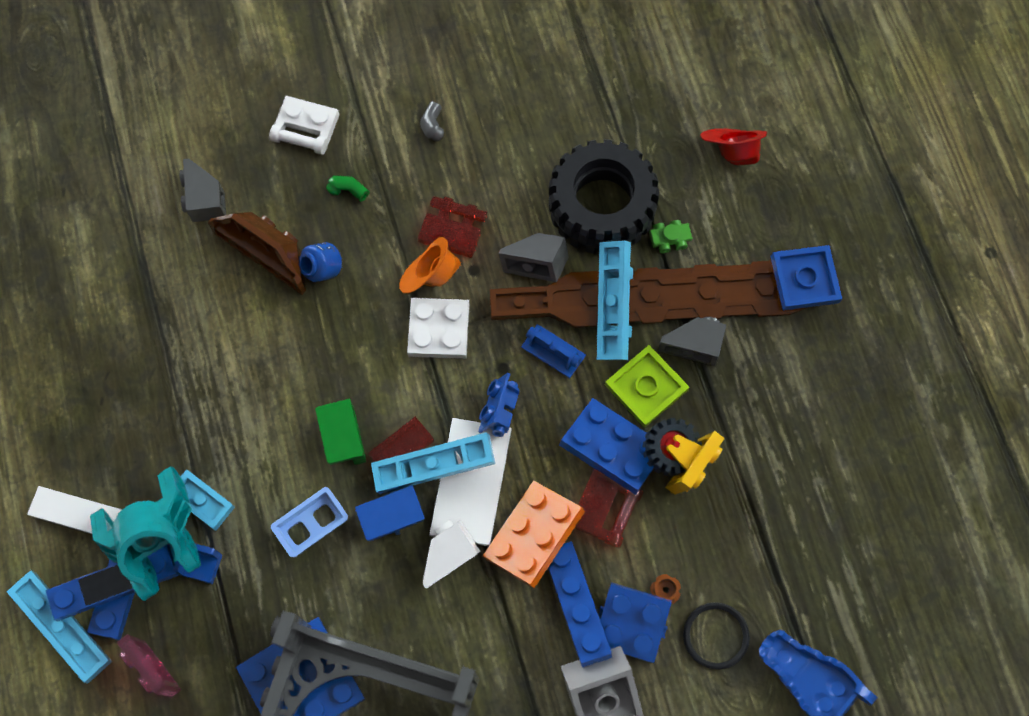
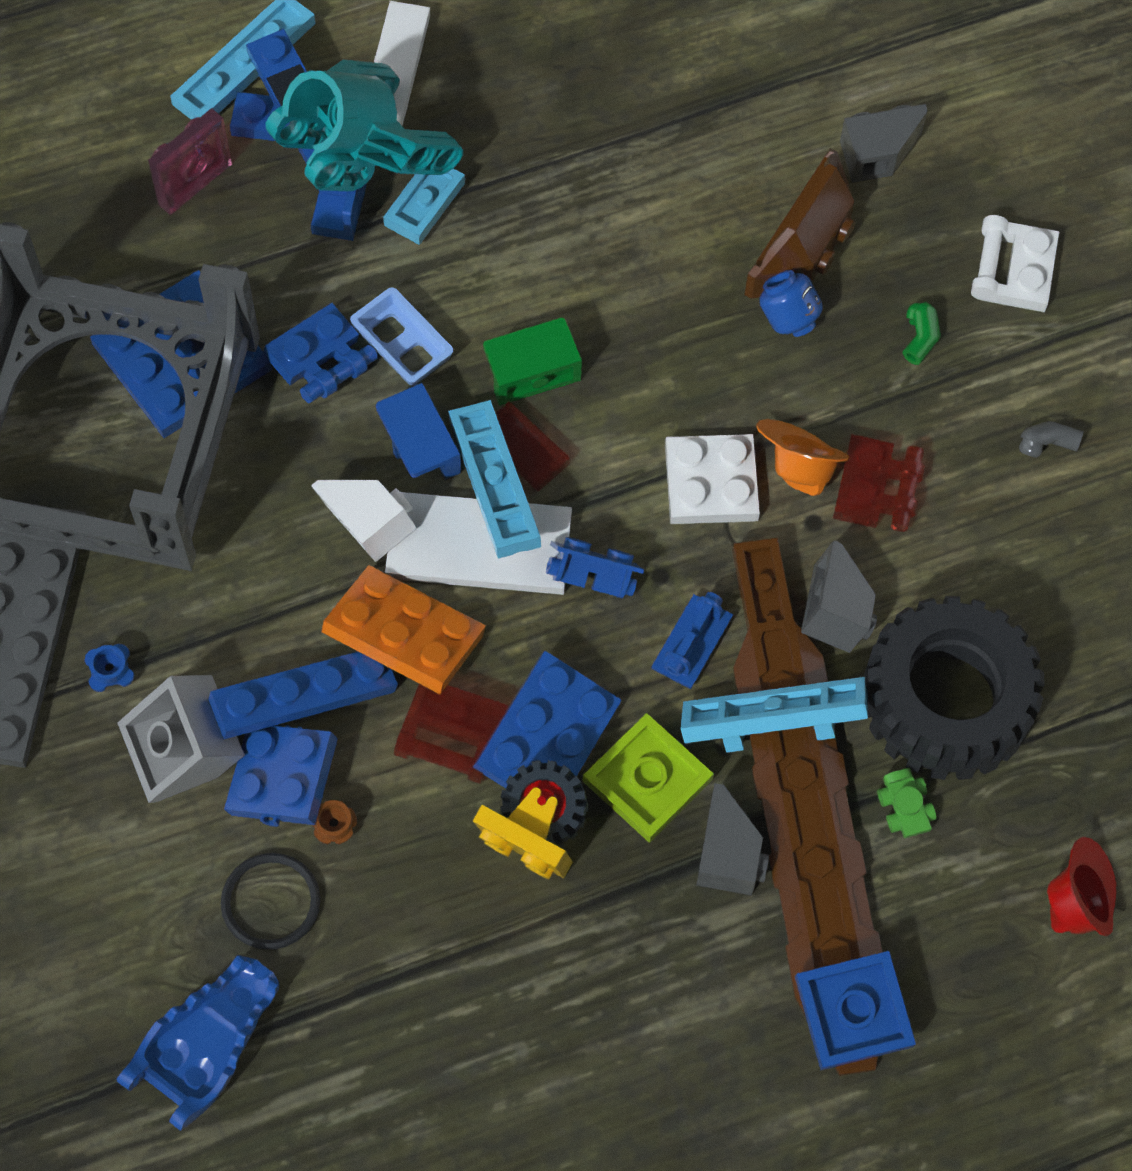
camera: 80 degrees right, 5 degrees down
none -> blue plate [263,303,378,403]

